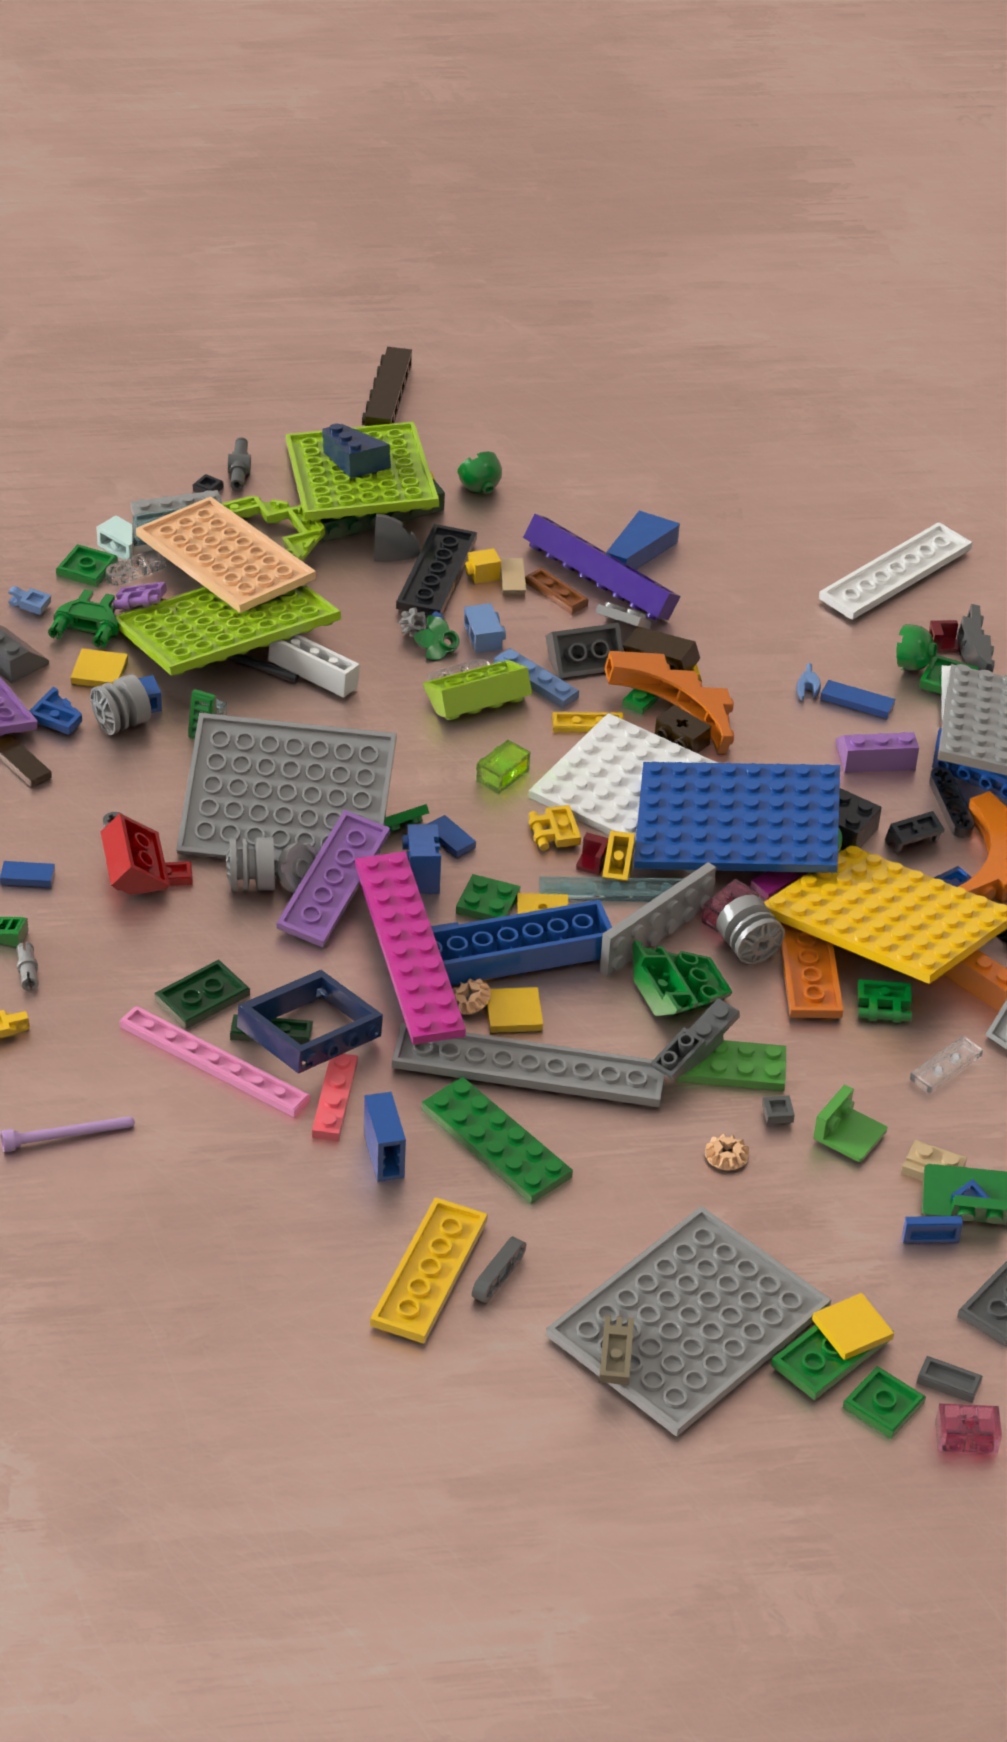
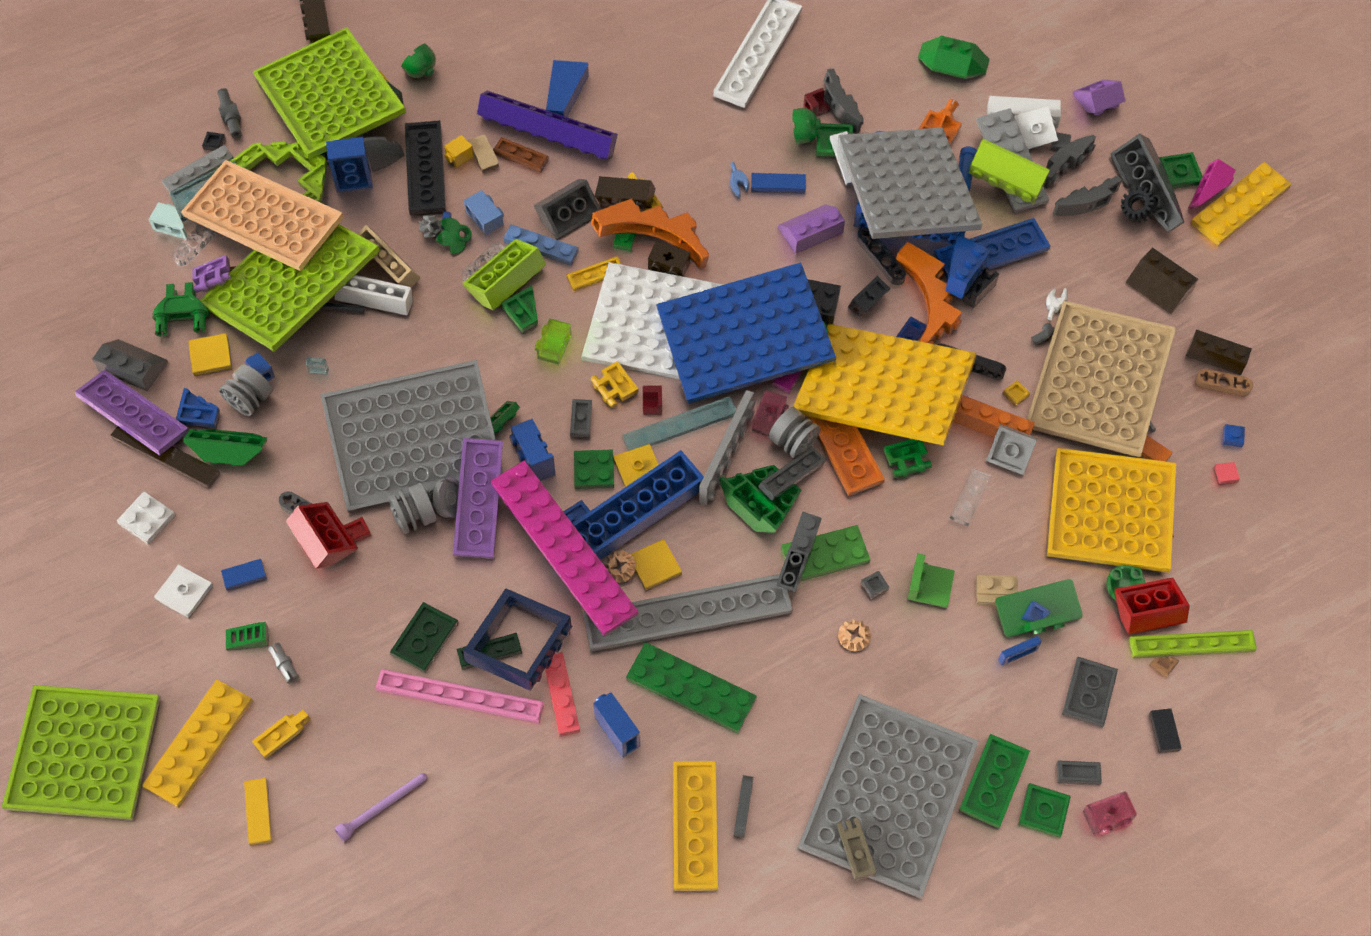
camera: 20 degrees left, 20 degrees up
medium blue plate [8,586,51,615] -> none
green tile [56,544,118,587] -> none
green slope [188,689,217,739] -> none
dark blue wedge [322,423,391,478] -> none
blue tile [427,815,476,858] -> none
light grey plate [595,602,652,629] -> none
yellow slope [602,830,636,882] -> none
yellow tile [812,1293,894,1360] -> none
none -> green wedge [183,429,267,466]
none -> blue brick [326,137,373,193]
none -> tan brick [358,225,421,288]
none -> green wing [501,286,538,333]
none -> dark grey plate [570,399,592,438]
none -> dark grey plate [759,446,826,501]

